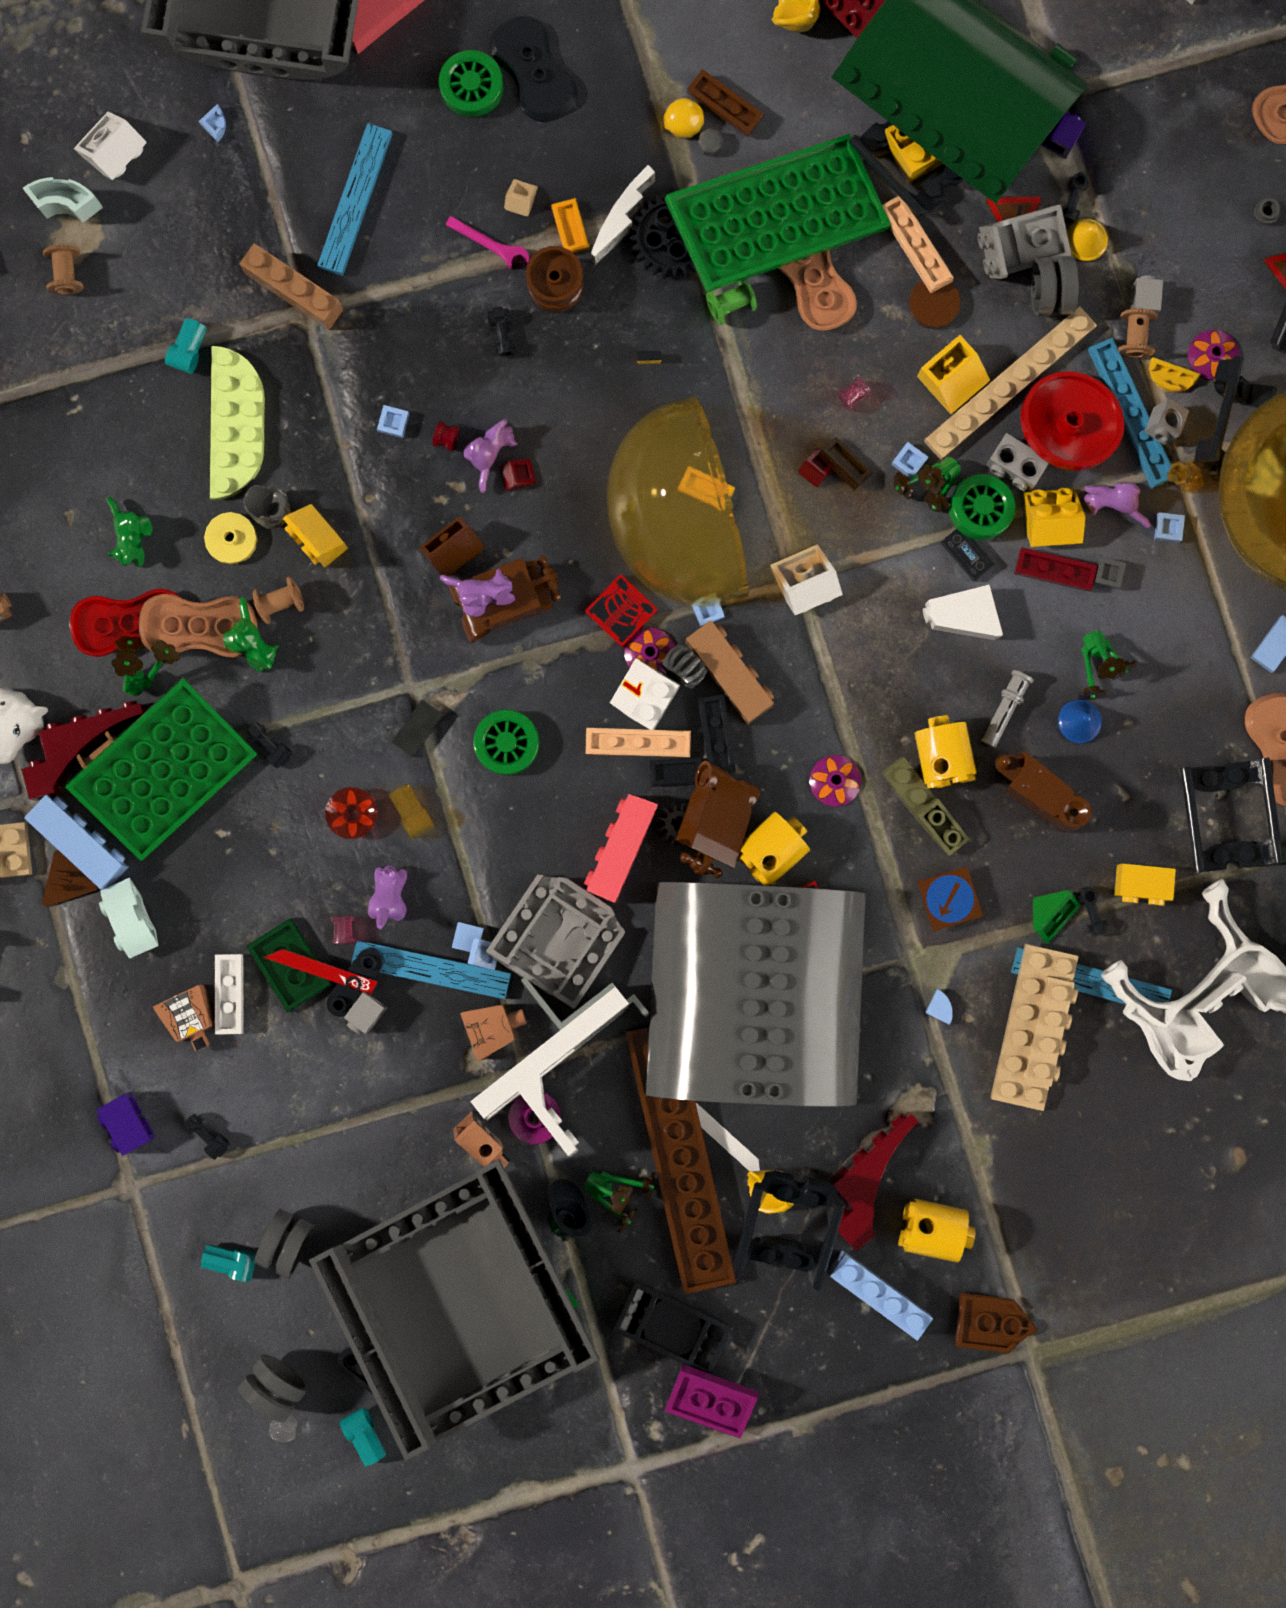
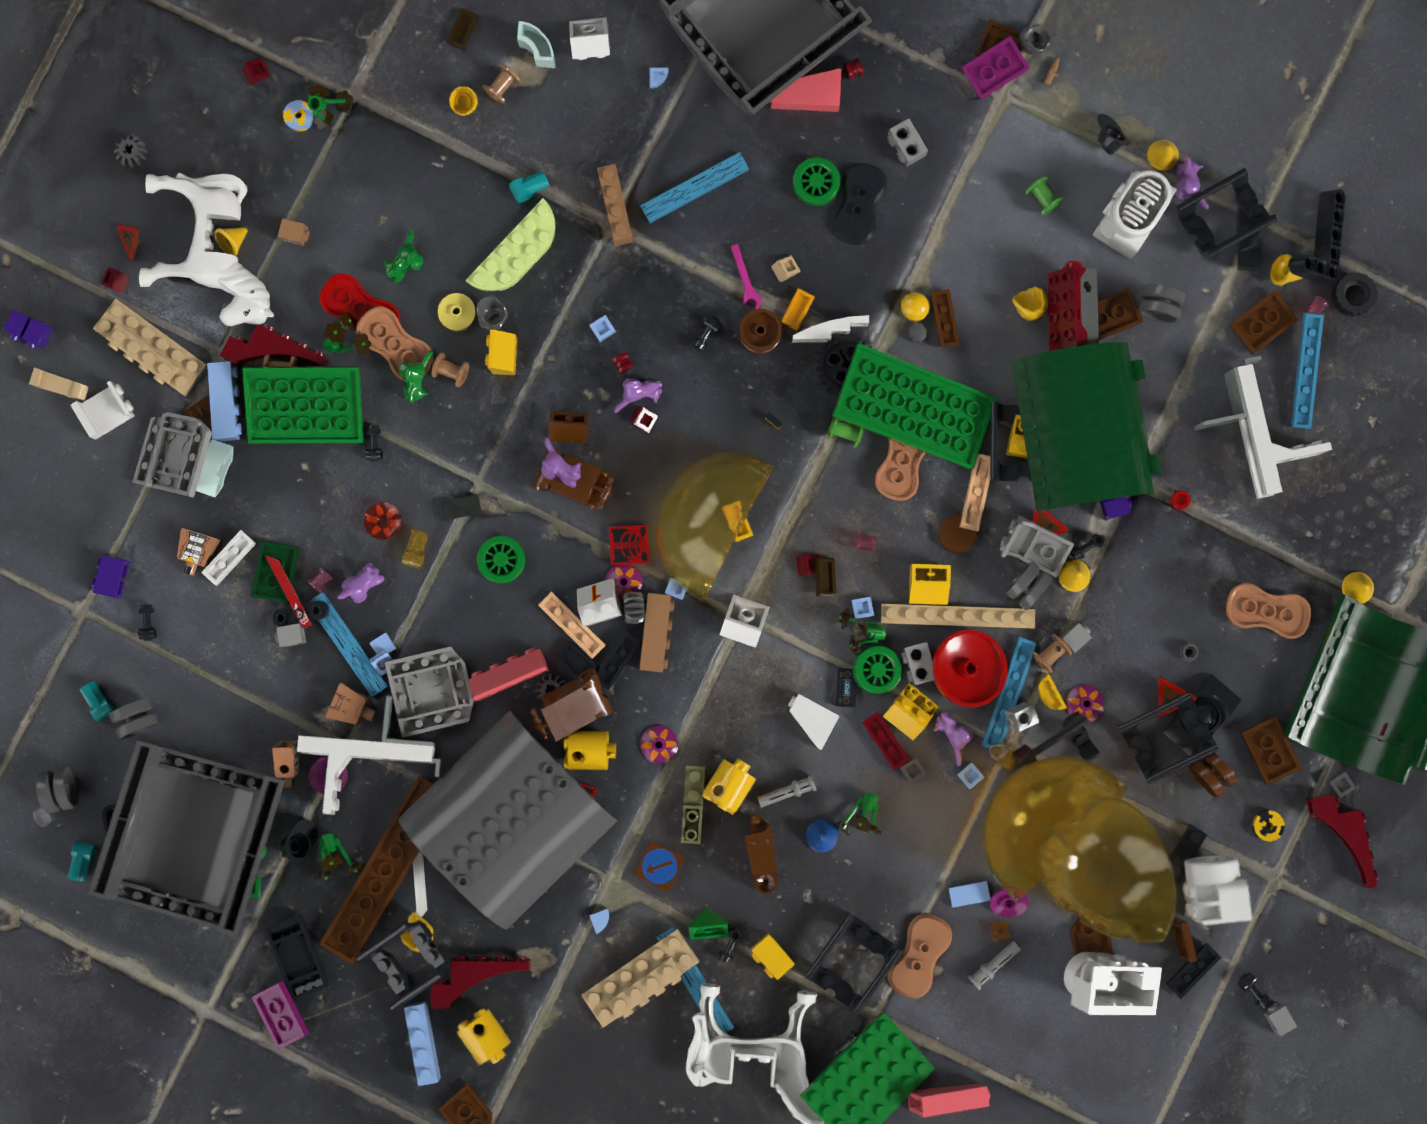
camera: 40 degrees right, 0 degrees up
none -> light grey wedge [133,412,212,498]
none -> yellow hair [449,87,478,116]
none -> red tile [1170,490,1191,510]

